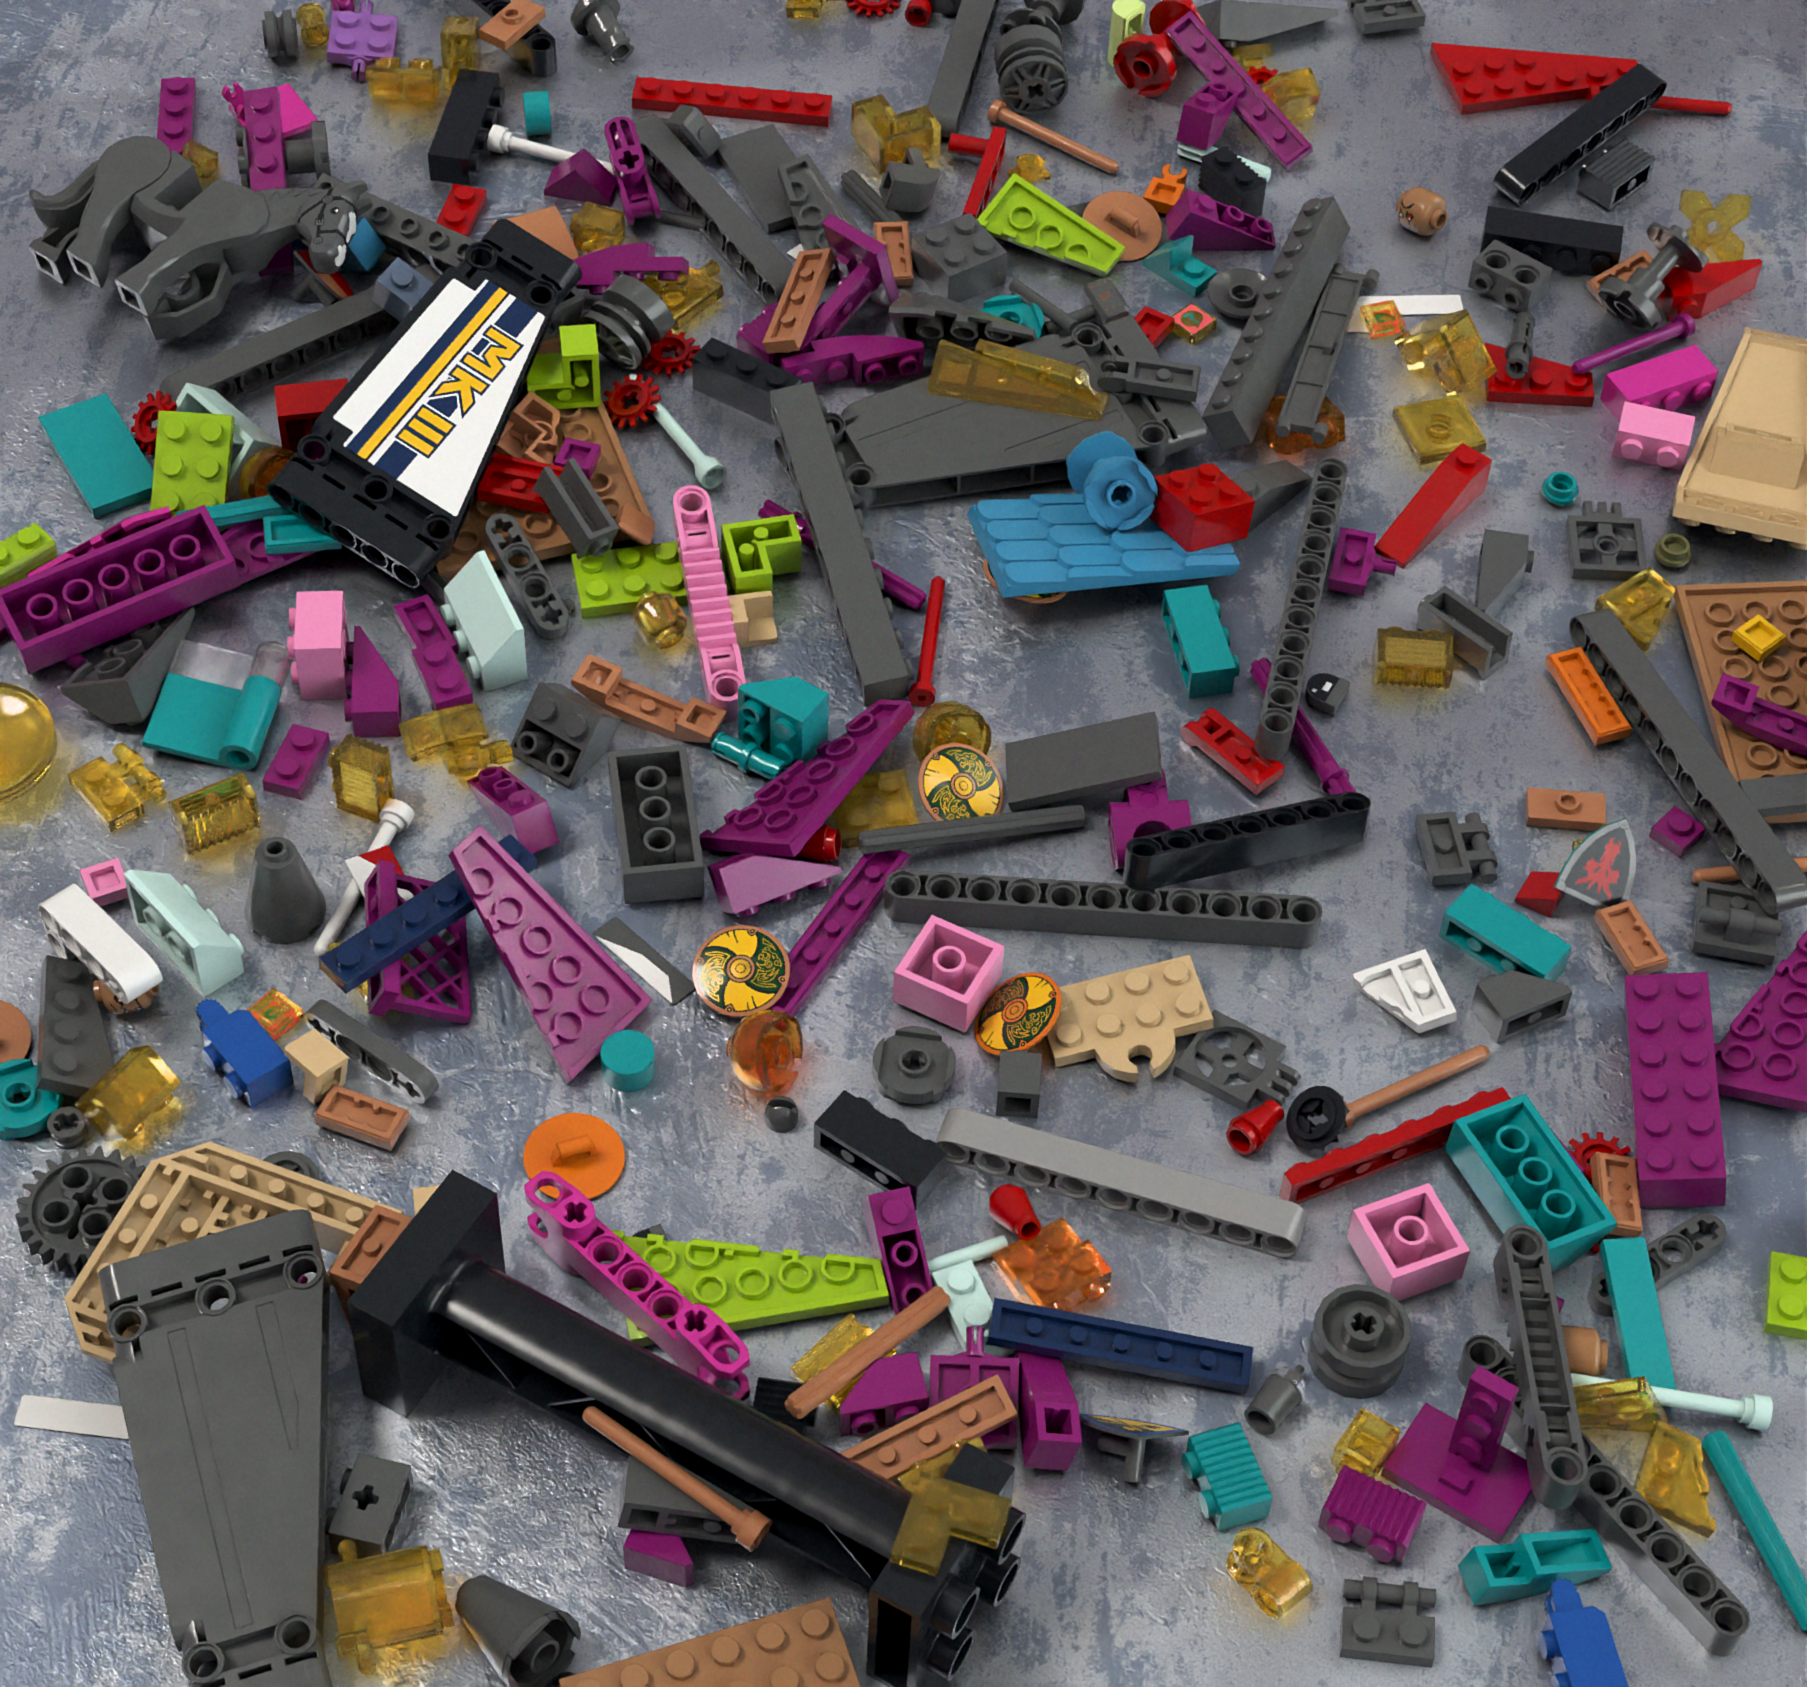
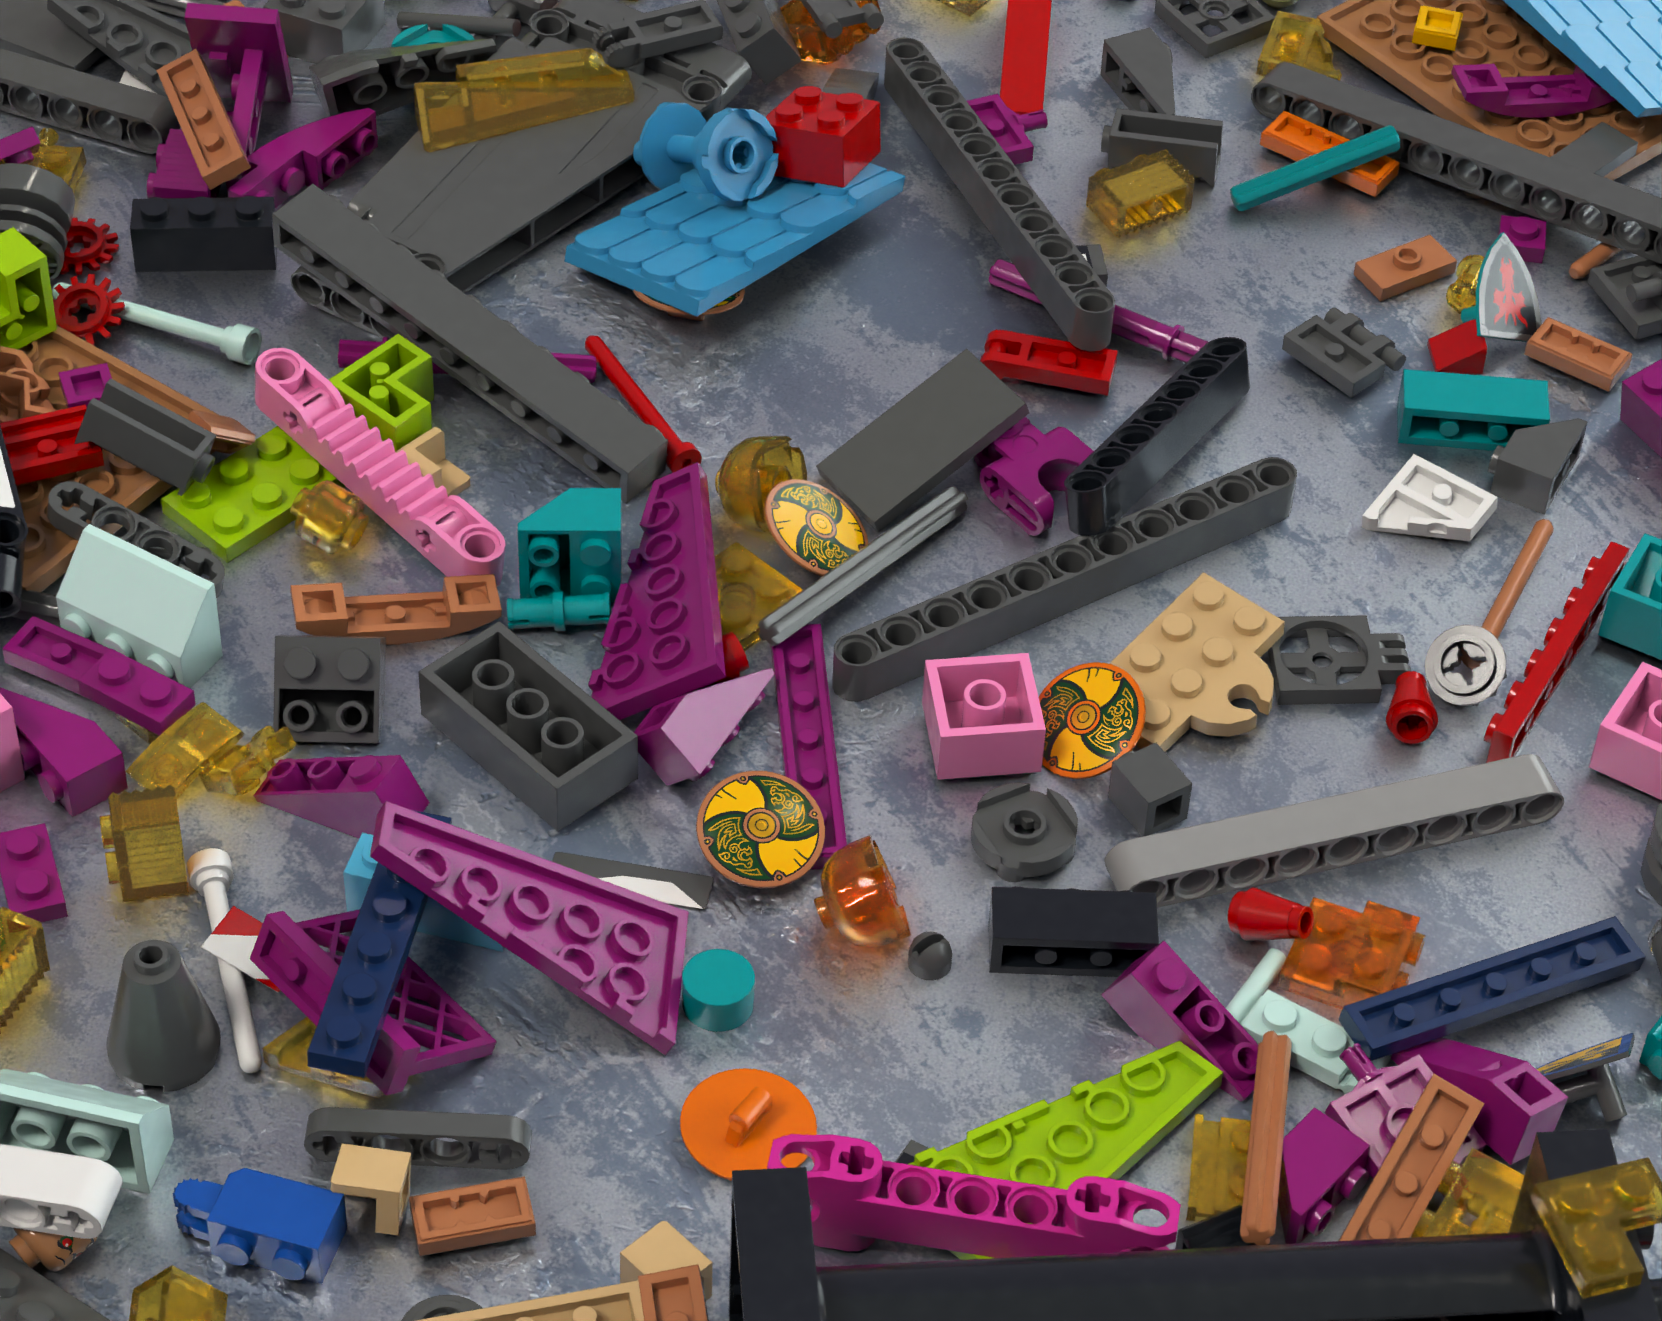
camera: 35 degrees left, 5 degrees down
clear yellow tile [246,988,304,1042] -> none
teal brick [1161,585,1240,698] -> none
none -> teal axle [1230,125,1400,212]

